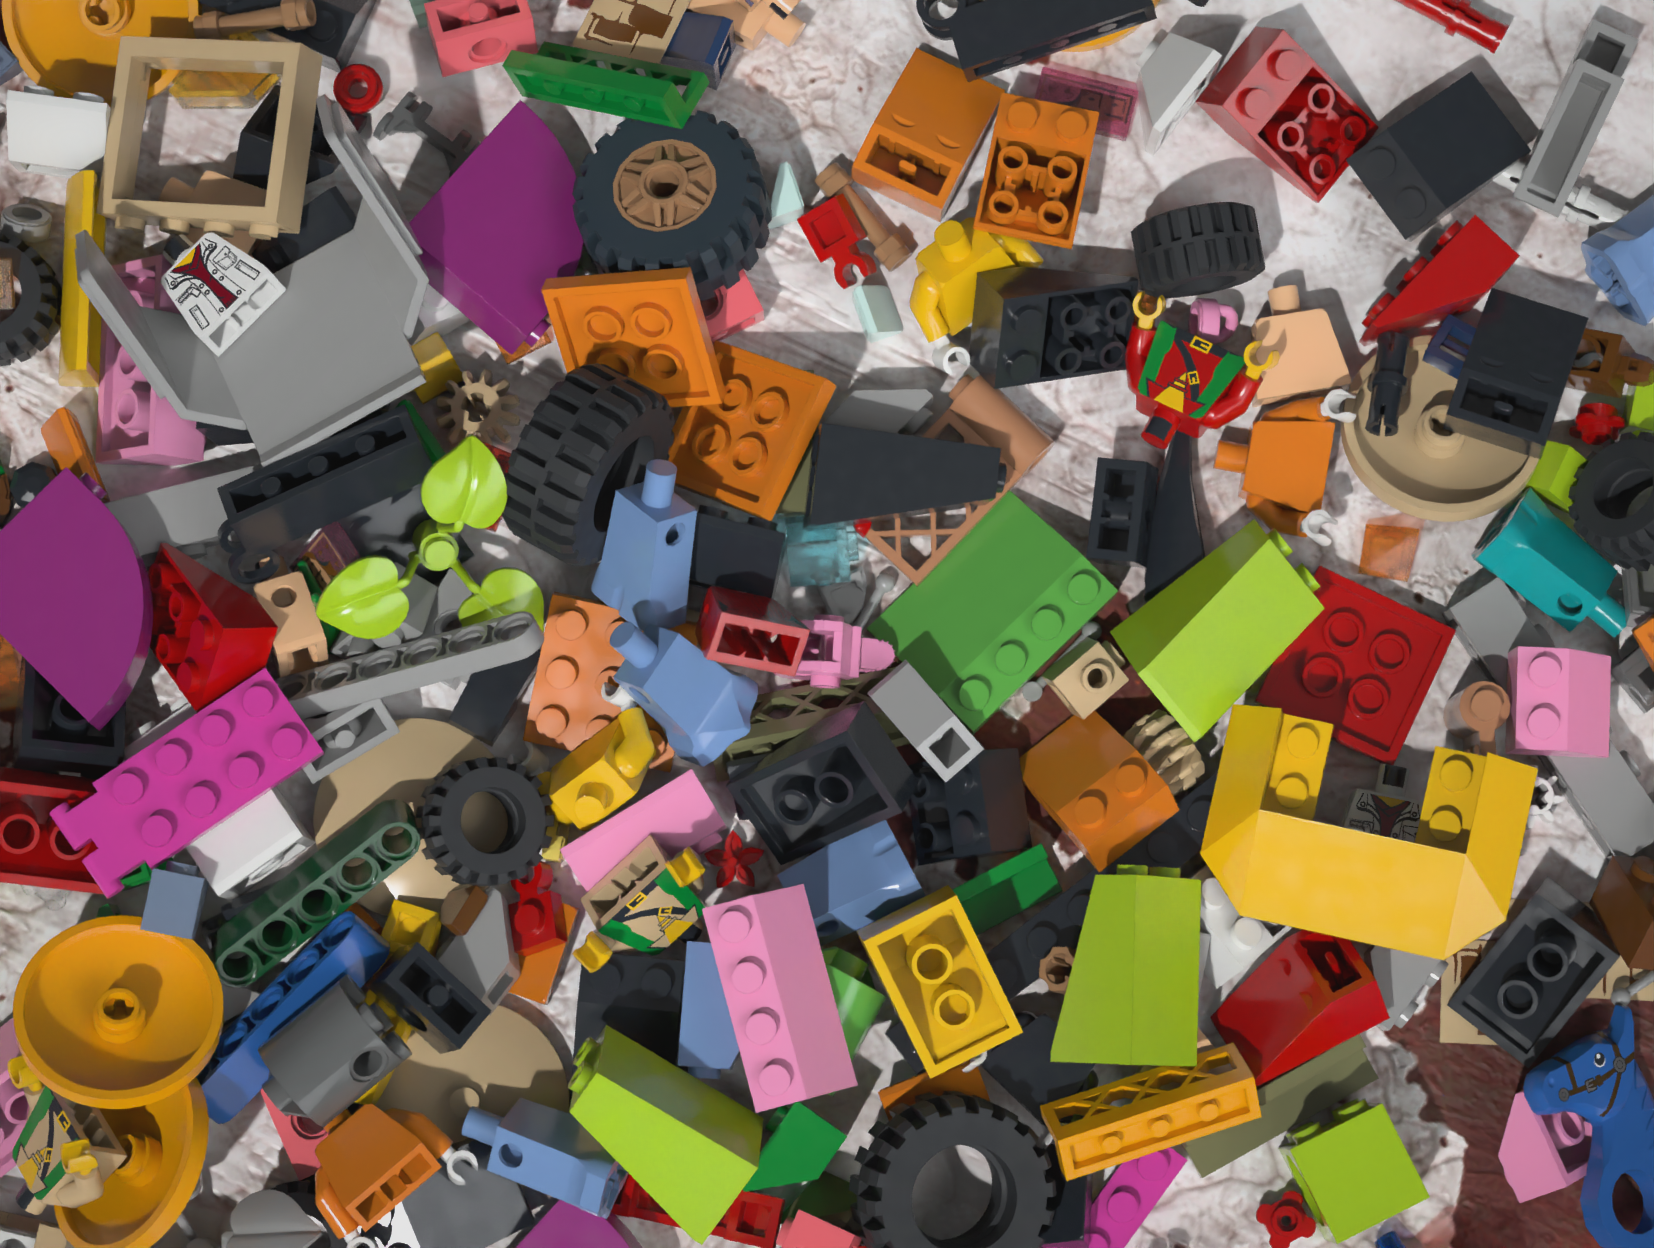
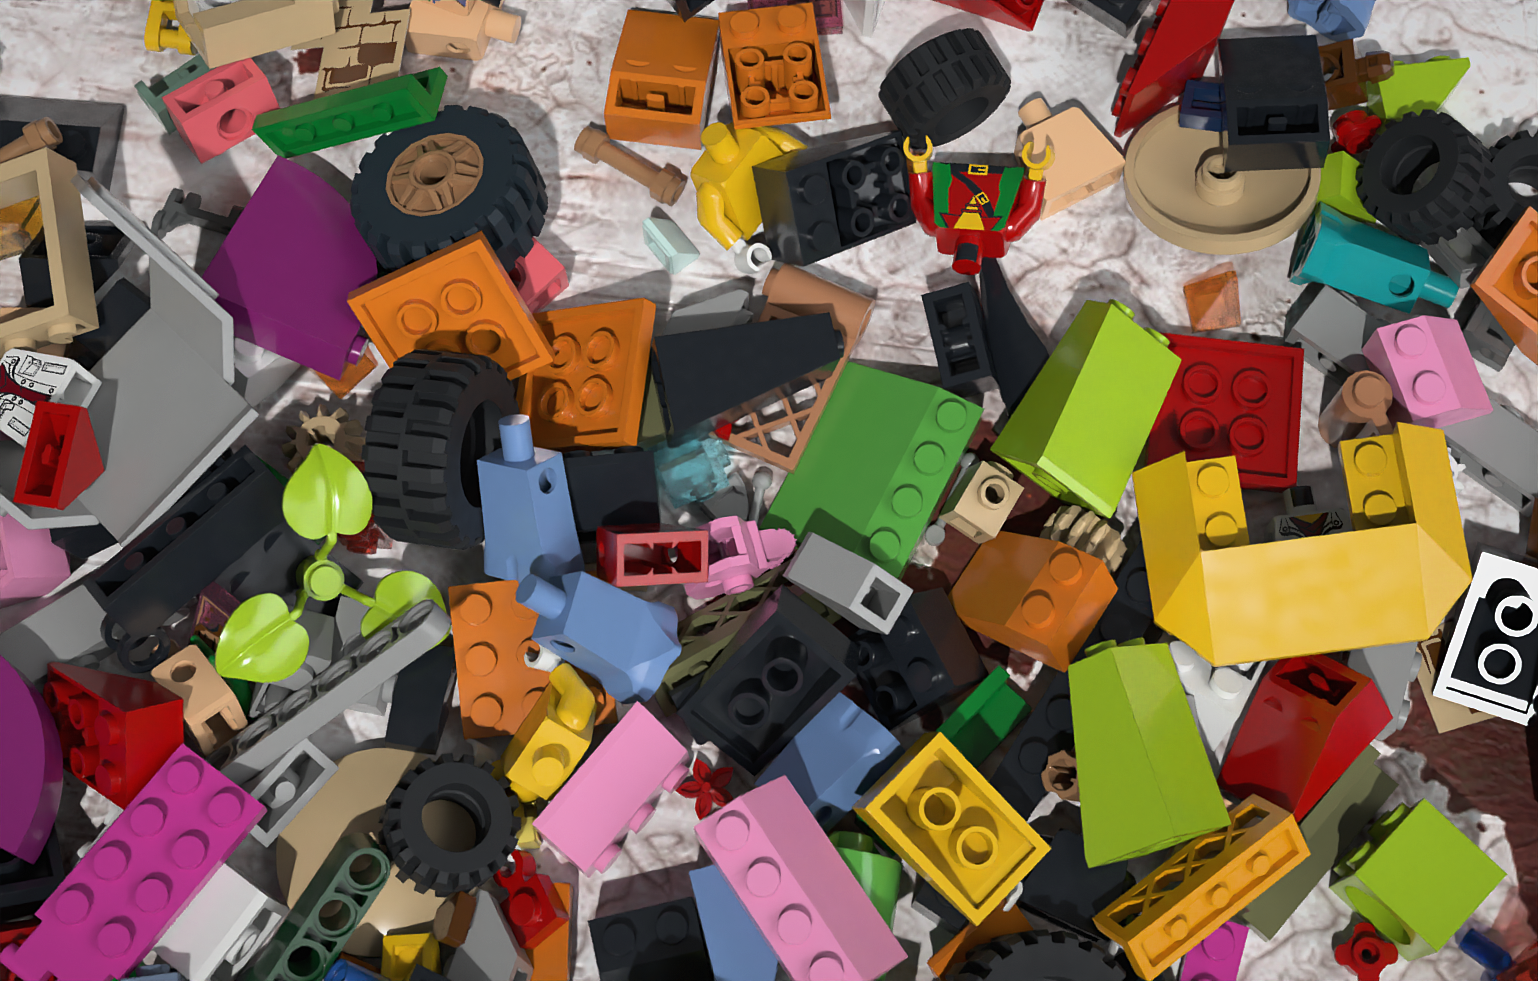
camera: 20 degrees left, 10 degrees down
red plate [333,64,383,114] -> none
yellow slope [411,332,464,405] -> none
torso [572,835,706,973] -> none
dark blue slope [661,12,736,91] -> none
light aqua slope [768,162,804,229] -> none
red plate [797,193,877,289] -> none
bright pink tile [1188,298,1238,345] -> none
orange torso [1213,389,1356,546] -> none
black pin [1365,332,1410,437] -> none
none -> red slope [13,400,105,511]

